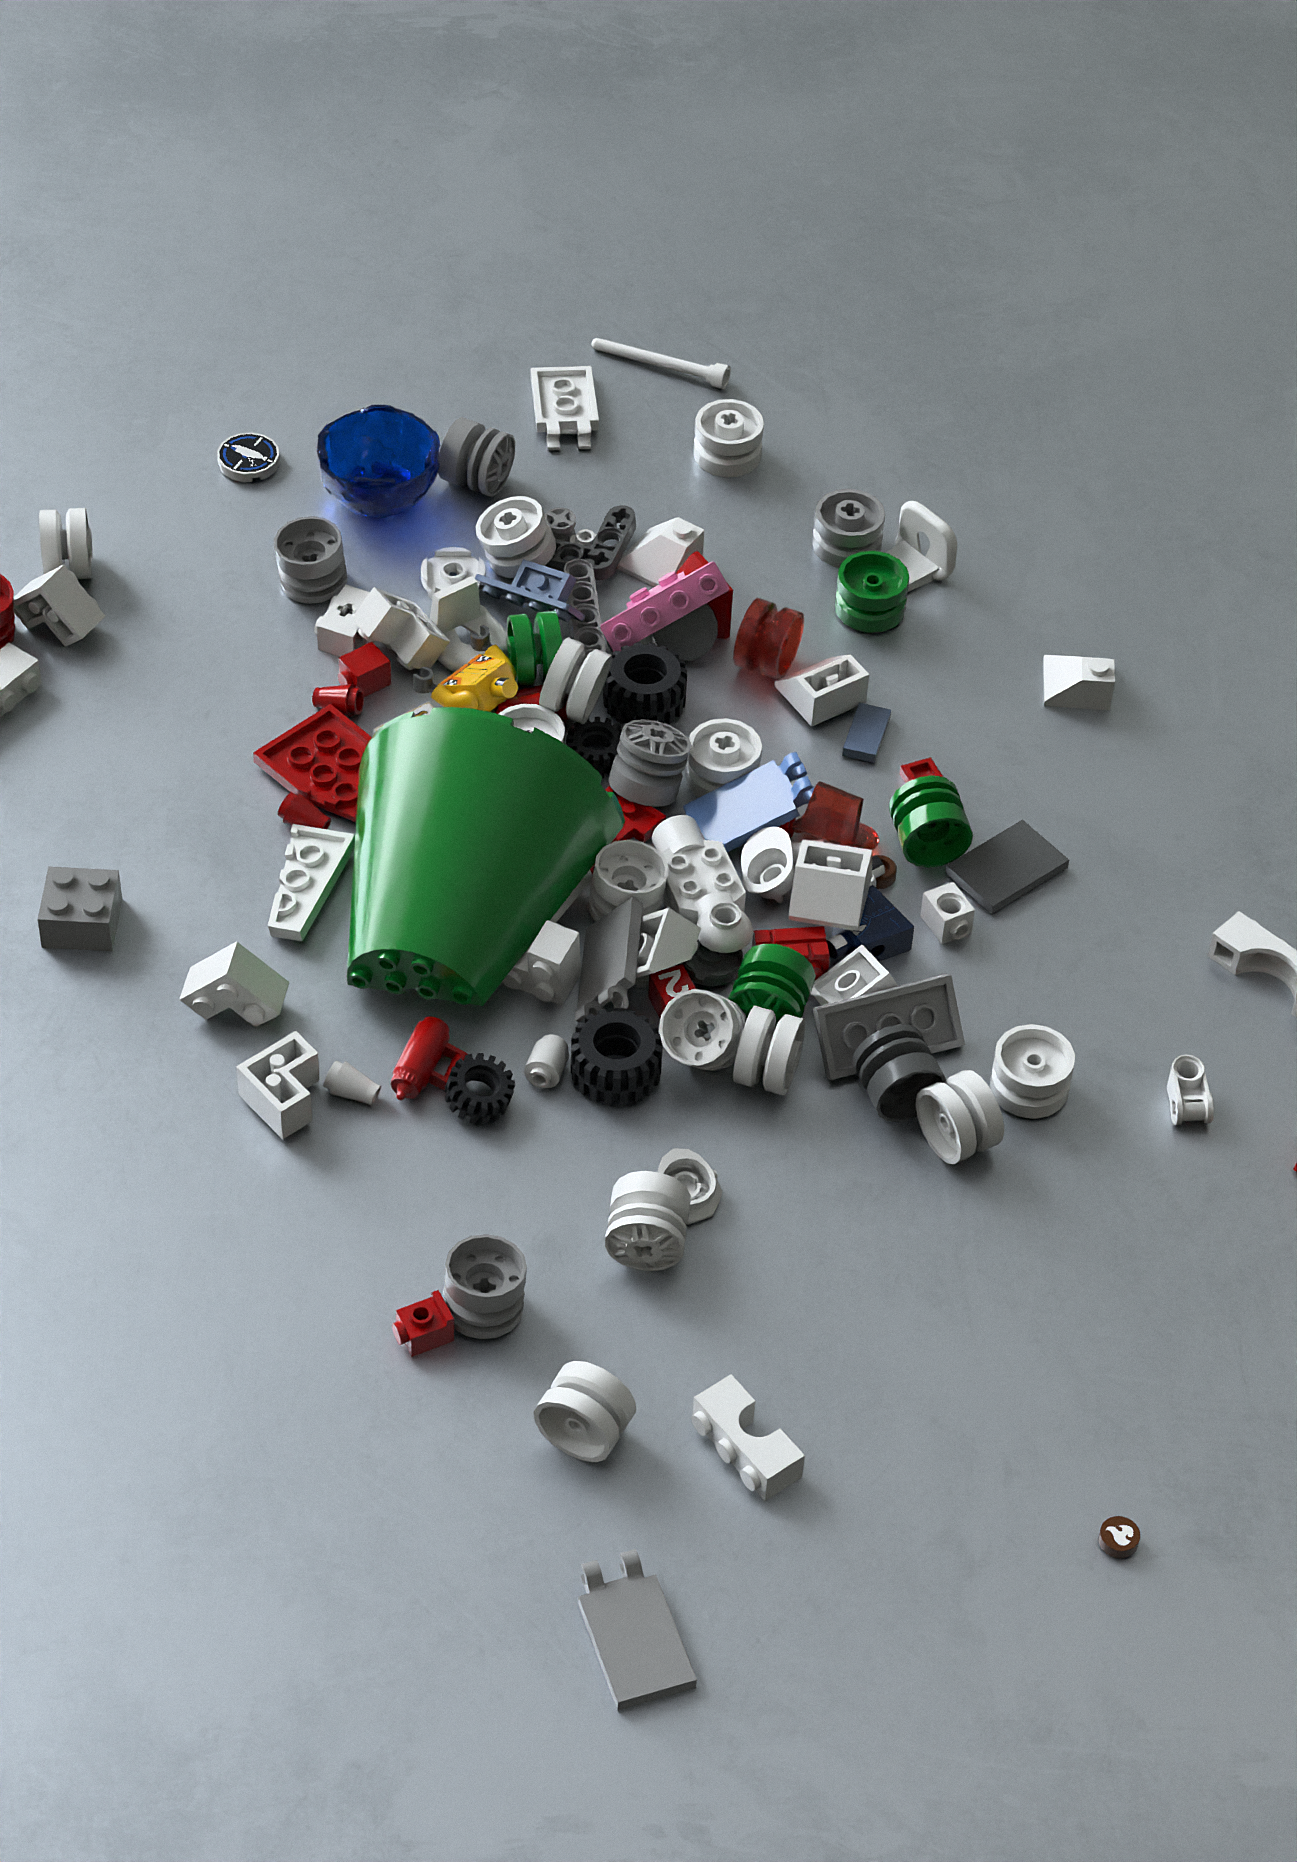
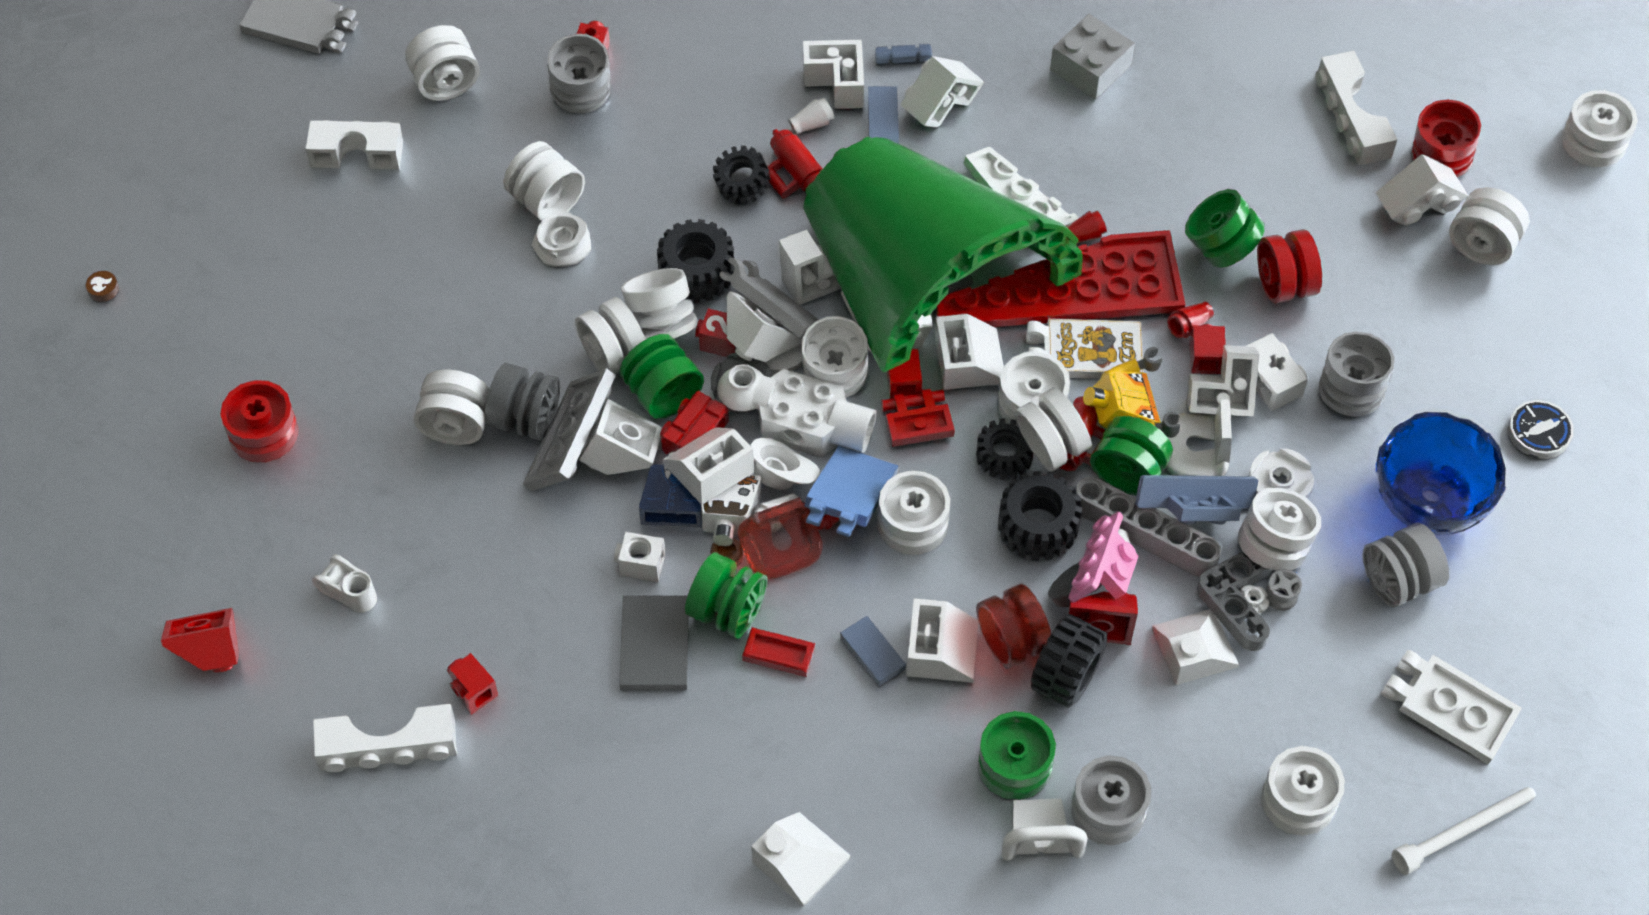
camera: 130 degrees right, 10 degrees up
white brick [524,1034,569,1088] -> none
light grey wheel [608,719,692,807] -> none
white wheel [990,1024,1075,1119] -> none
none -> red wheel [220,380,299,463]
none -> red brick [447,653,499,715]
none -> sand blue tile [868,86,899,144]
none -> sand blue axle [875,44,932,64]
none -> black tyre [1031,614,1107,708]
none -> green wheel [1185,189,1265,268]
none -> red wheel [1257,229,1323,304]

